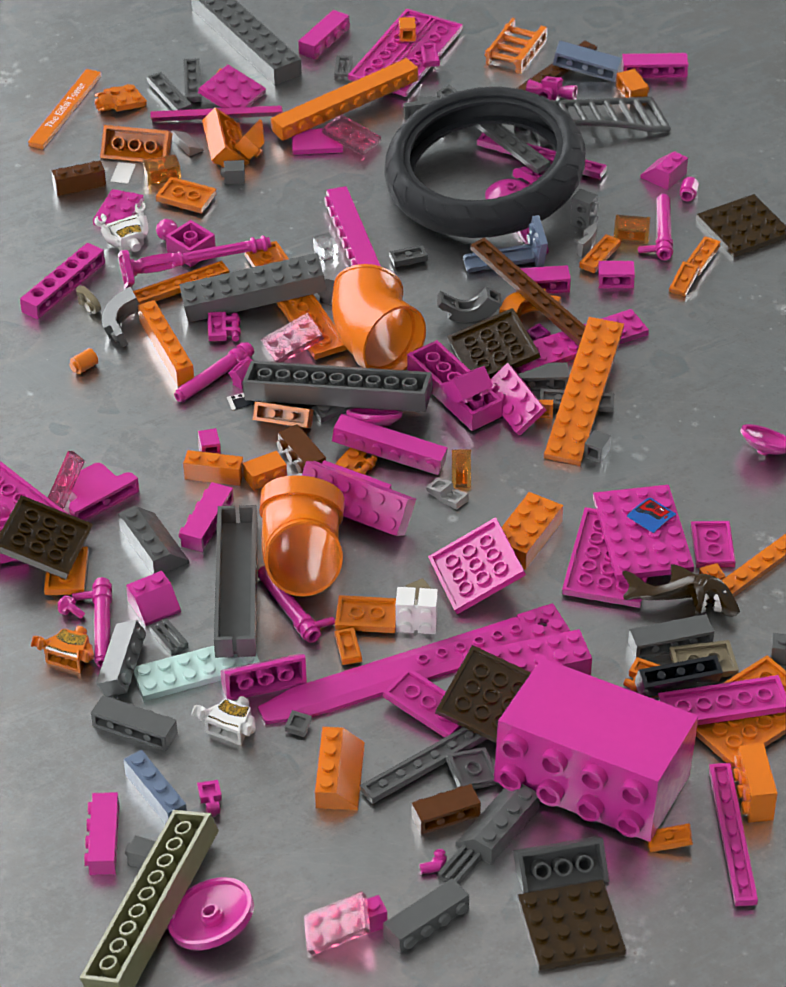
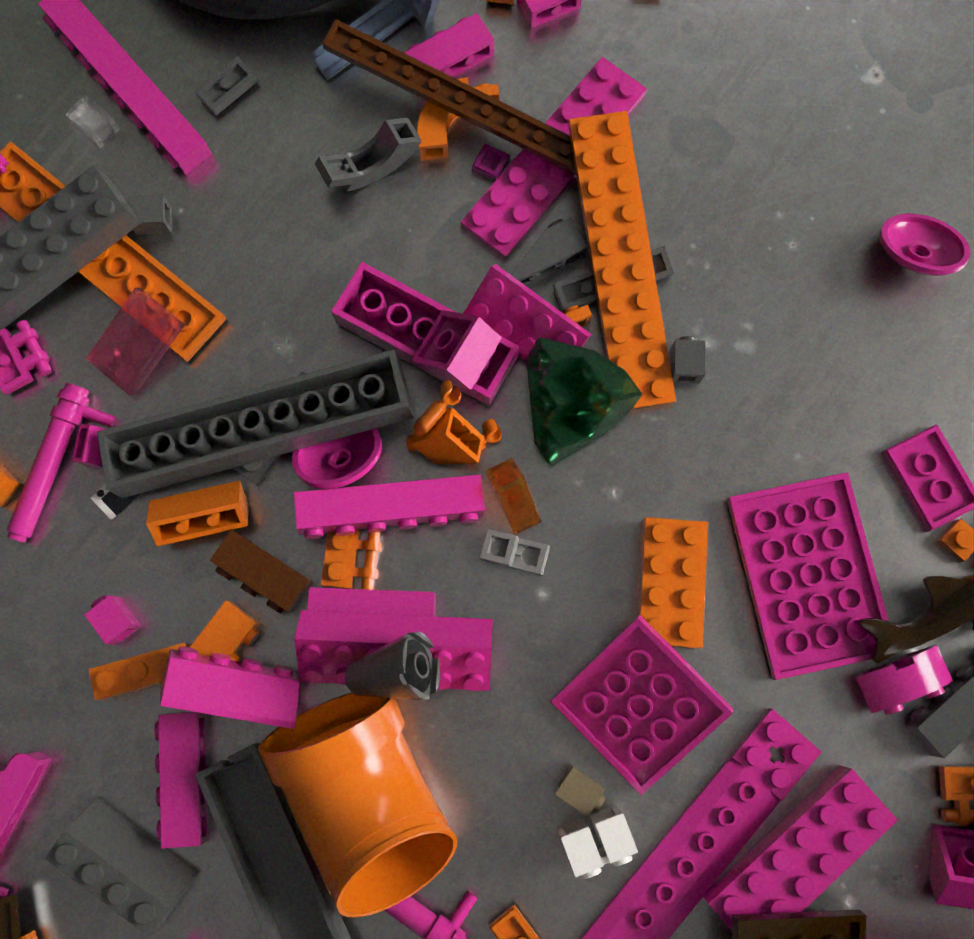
camera: 25 degrees left, 35 degrees up
orange cylinder [332,264,426,371] -> none
orange plate [335,595,396,633] -> none
dark brown plate [447,308,541,379] -> none
dark pink plate [593,484,694,581] -> none
sticker [627,498,676,533] -> none
none -> dark pink slope [160,647,300,729]
none -> dark grey cone [345,631,440,701]
none -> orange torso [406,380,502,464]
none -> clear green brick [526,337,642,465]
none -> dark pink brick [856,645,953,715]

